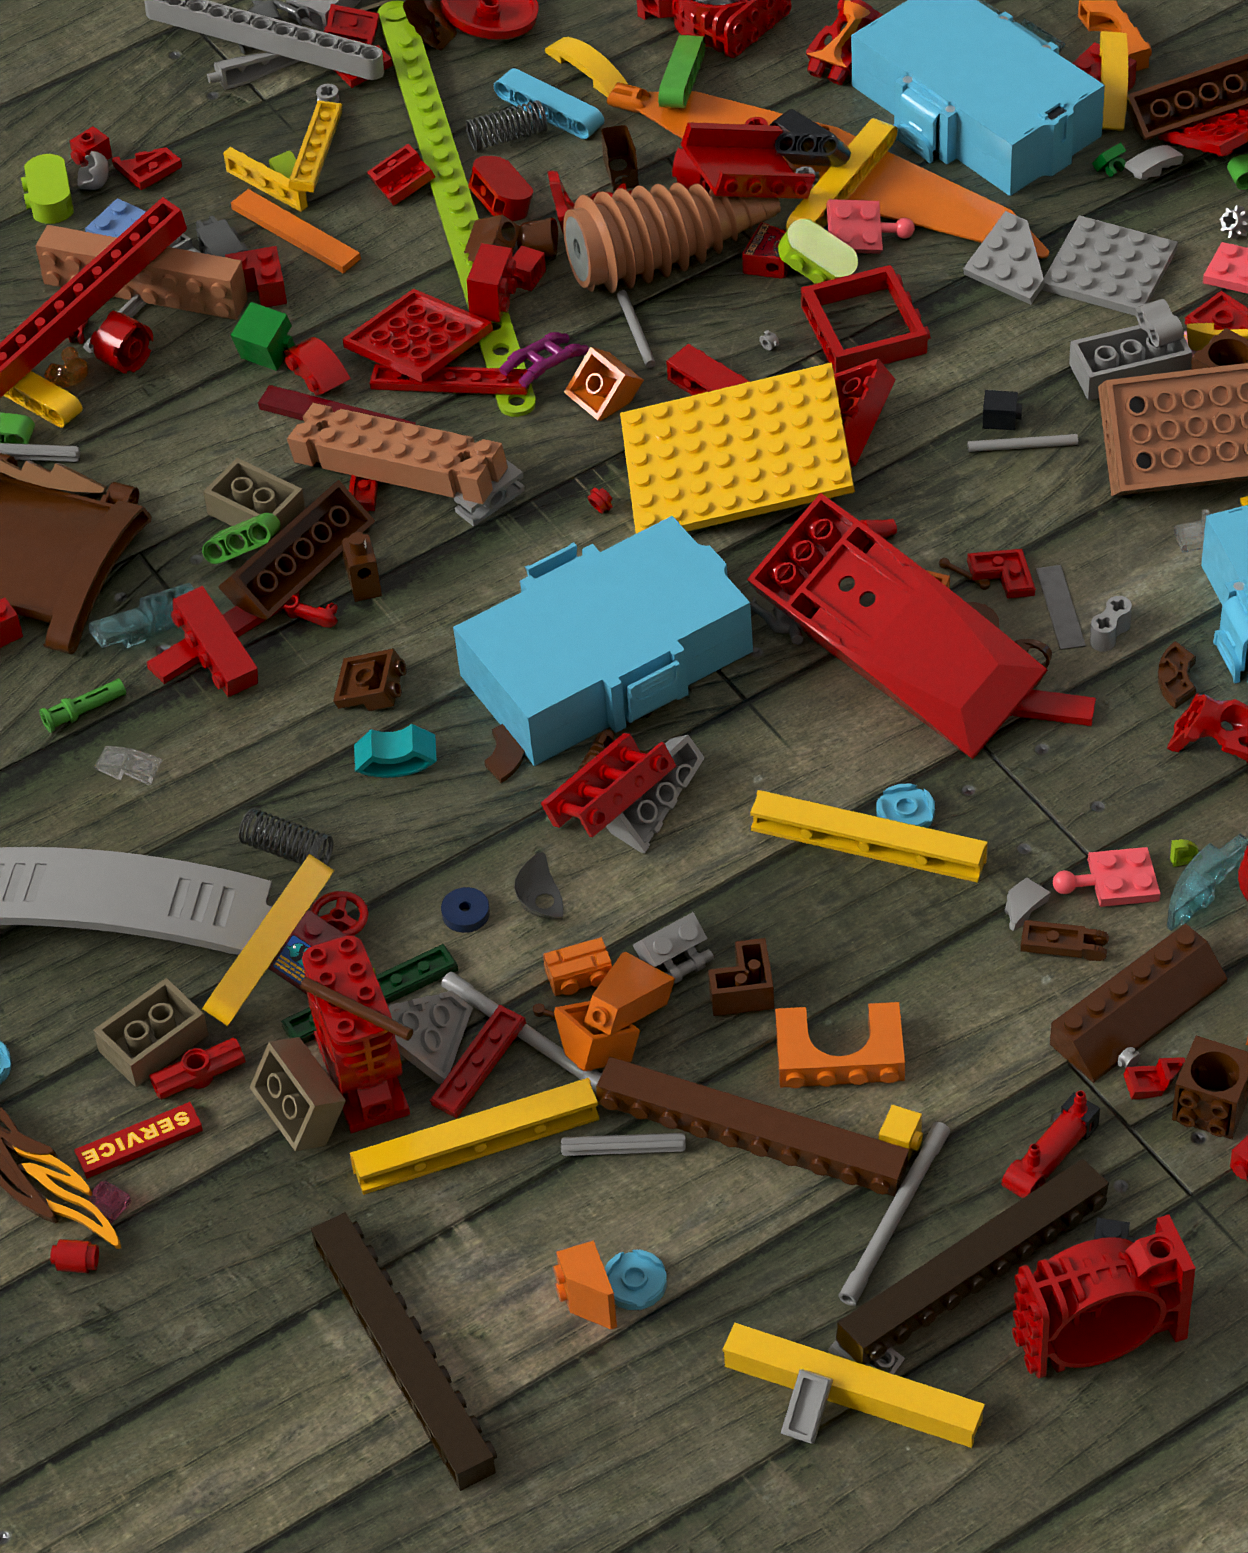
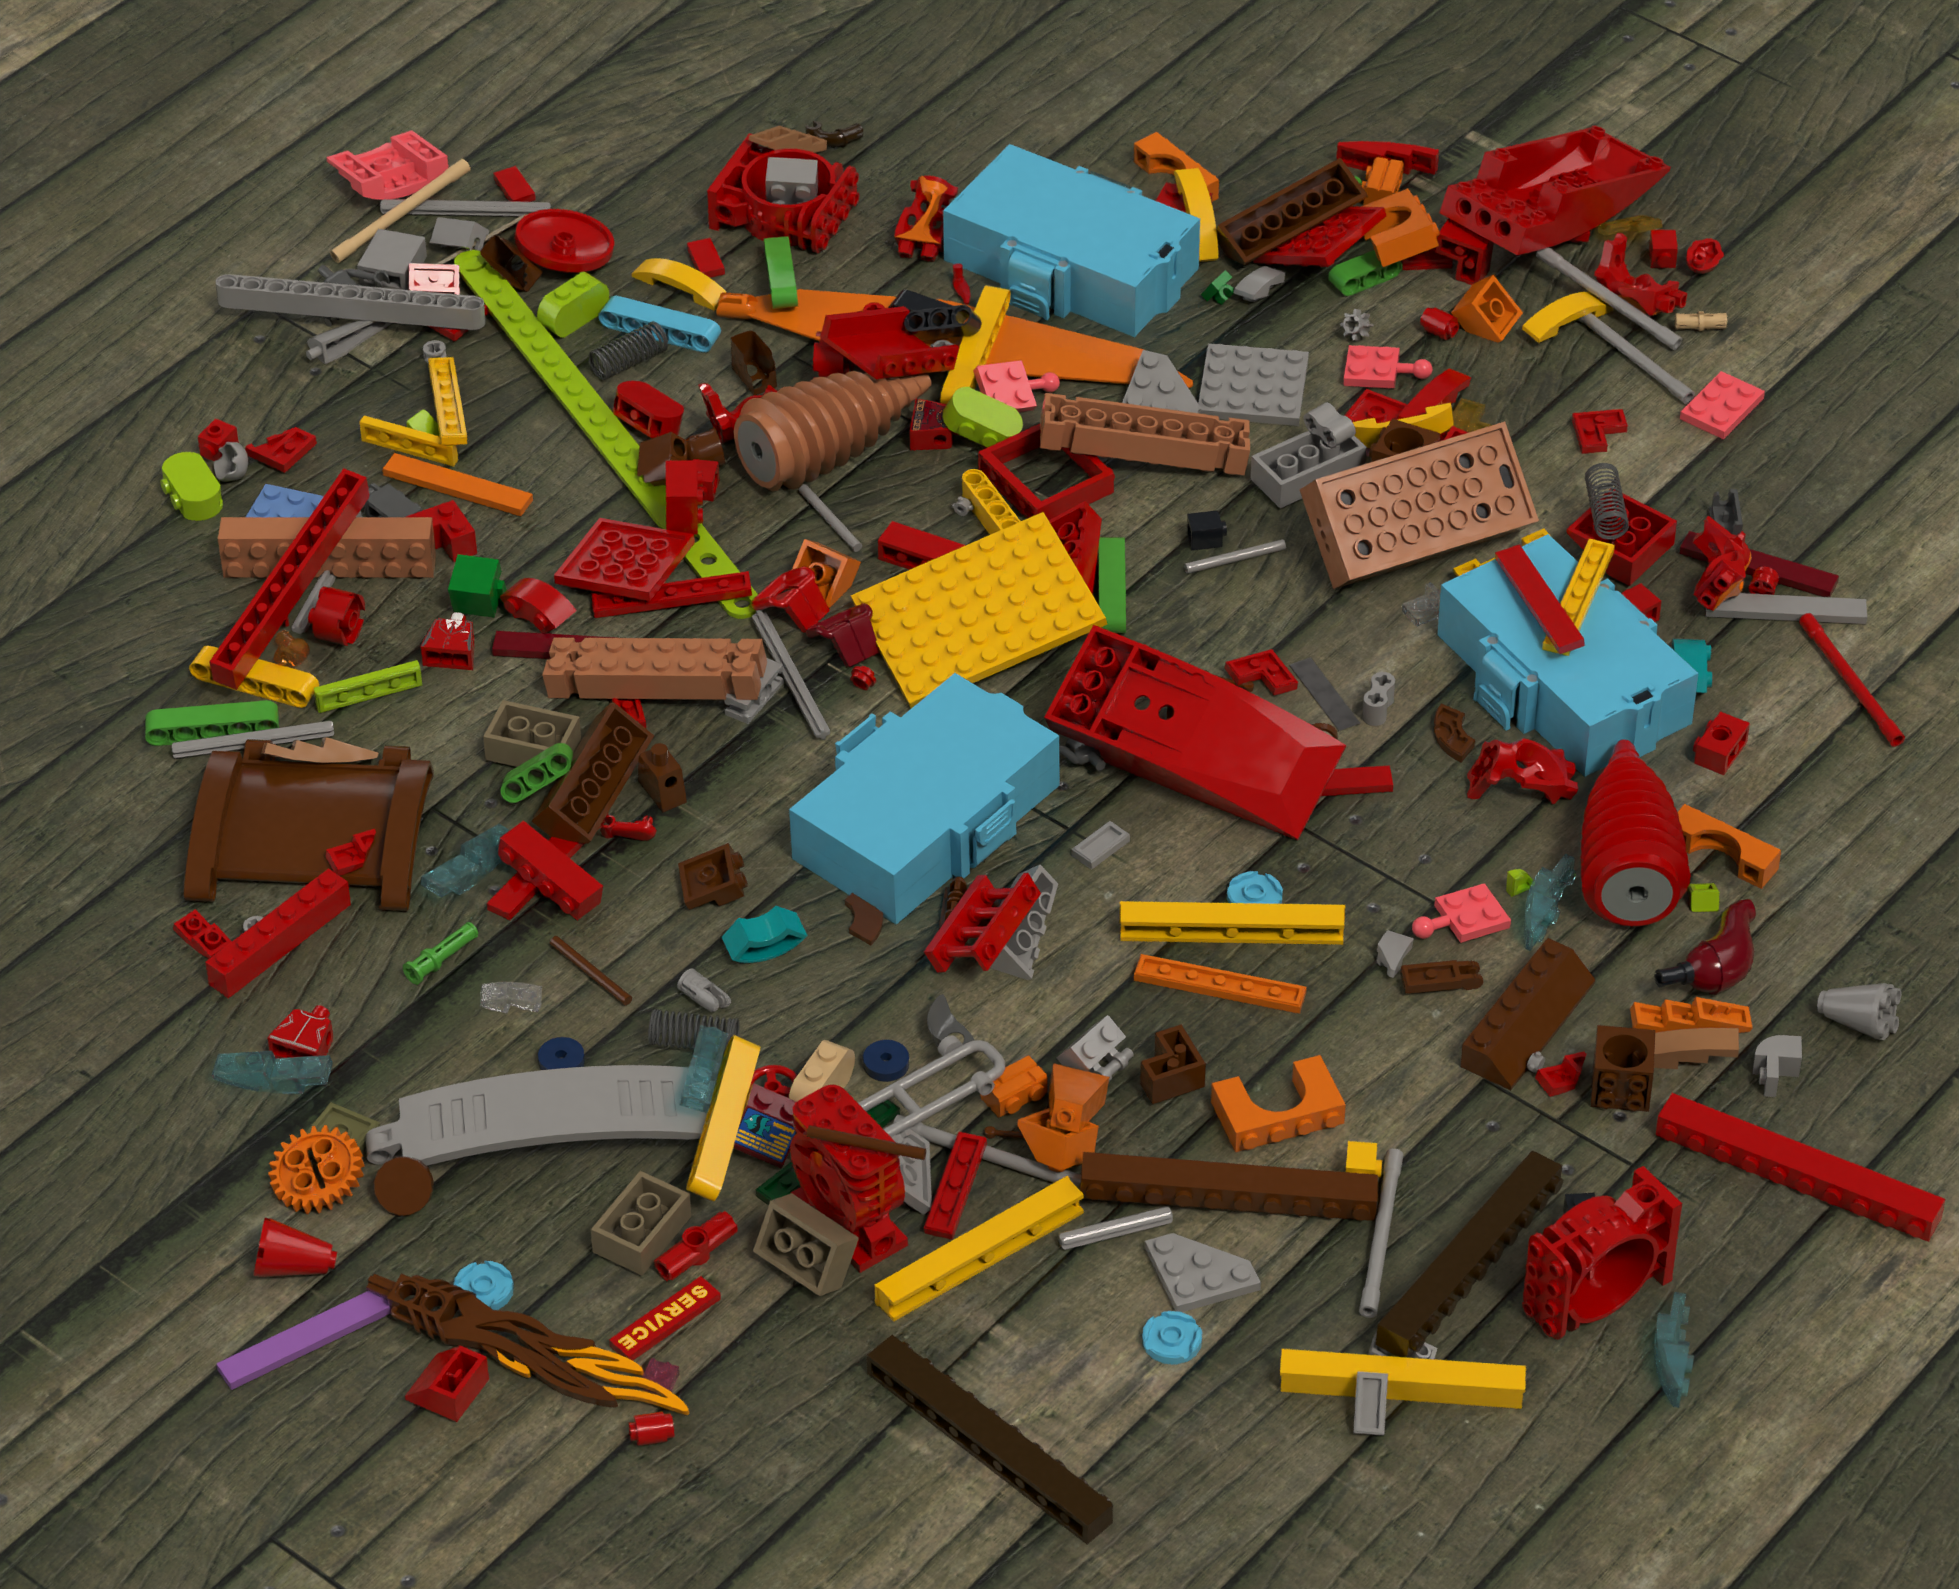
camera: 20 degrees left, 5 degrees down
red slope [367,144,435,206] -> none
magenta piece [499,332,589,388] -> none
orange slope [553,1240,617,1330] -> none
red piece [1001,1090,1100,1199] -> none
none -> lime tile [314,660,422,713]
none -> red slope [325,829,376,876]
none -> red torso [421,612,475,670]
none -> lime brick [537,272,609,338]
none -> dark blue piece [538,1037,585,1070]
none -> reddish brown bar [550,936,632,1006]
none -> light grey hinge [677,969,731,1012]
none -> clear light blue slope [679,1025,728,1113]
none -> red tile [687,238,725,278]
none -> red piece [751,566,830,633]
none -> light grey axle [752,610,830,740]
none -> tan brick [789,1040,855,1102]
none -> dark red piece [806,603,880,668]
none -> light grey bar [858,1035,1005,1137]
none -> red bar [953,263,970,305]
none -> yellow beam [962,469,1021,535]
none -> nougat brick [1040,393,1250,475]
none -> light grey tile [1072,821,1130,870]
none -> bright green beam [1098,537,1126,634]
none -> orange tile [1134,954,1307,1014]
none -> light grey plate [1145,1233,1261,1312]
none -> clear light blue slope [1654,1292,1694,1408]

